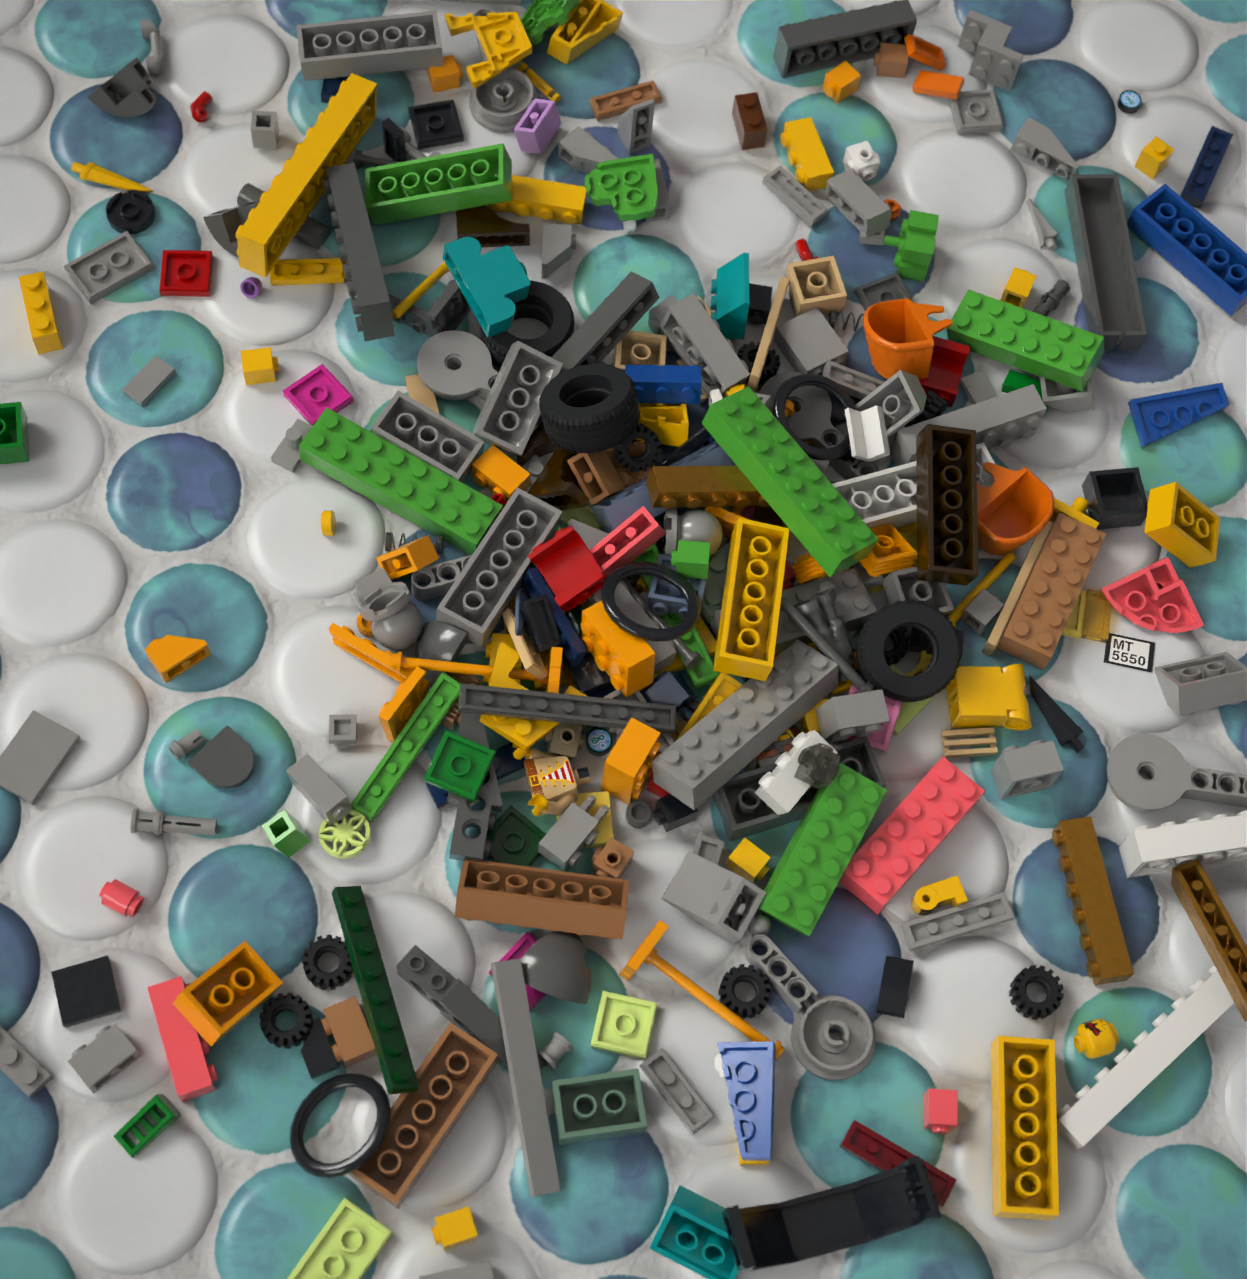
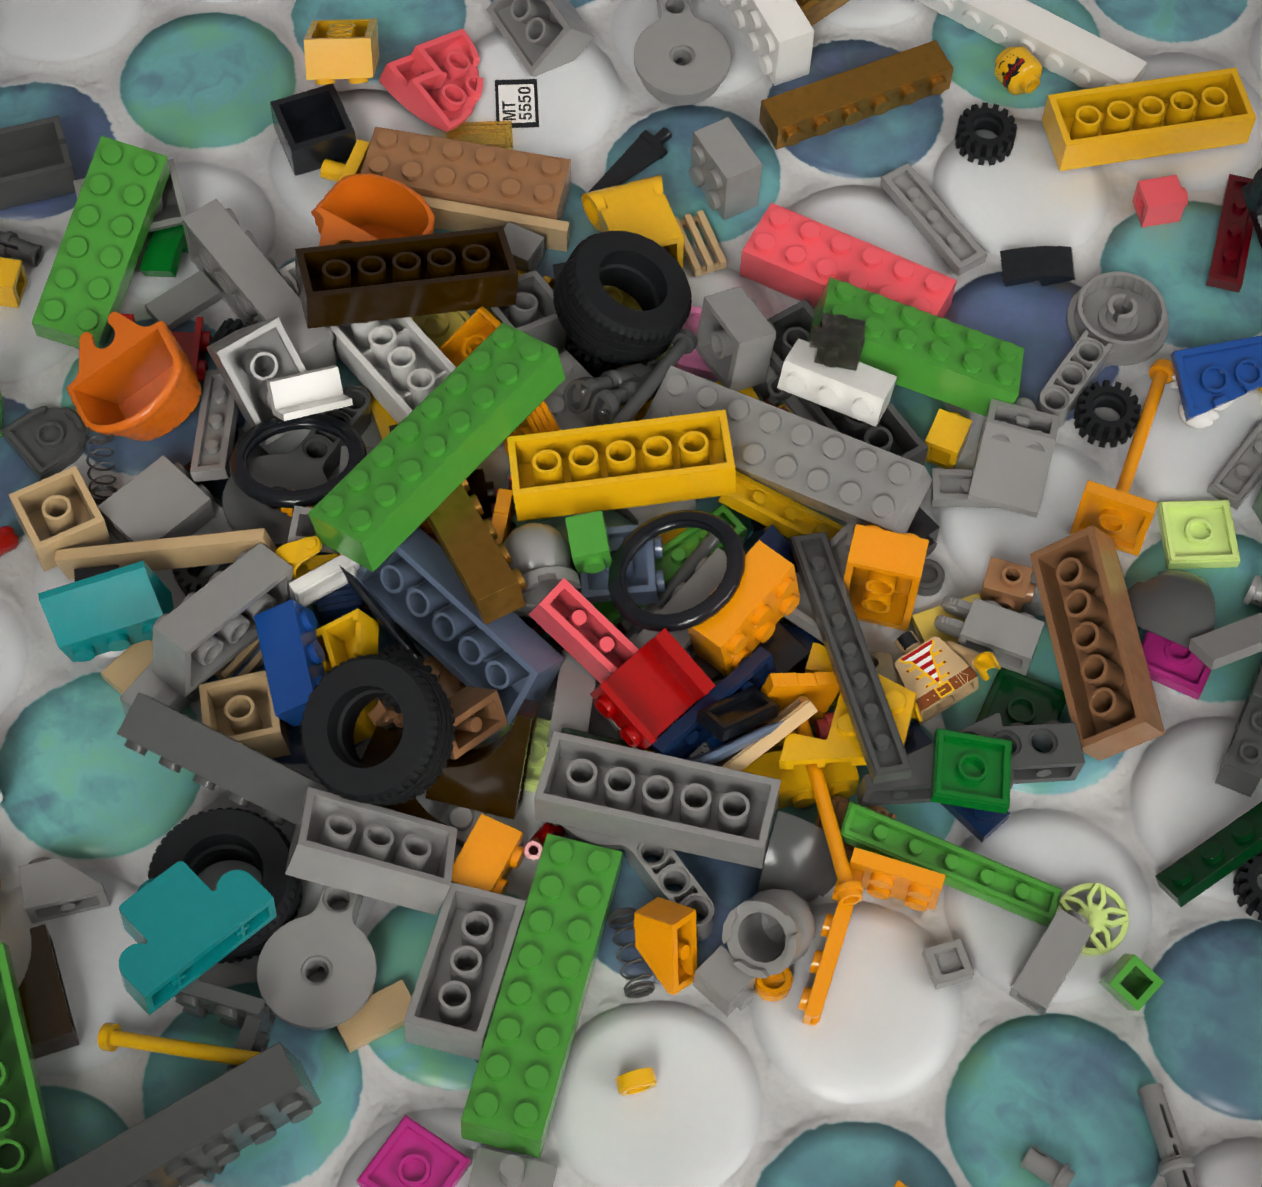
camera: 100 degrees left, 5 degrees down
dark grey tile [188,725,254,789] -> none
yellow leg [911,875,968,916] -> none
blue wing [1128,383,1229,448] -> none

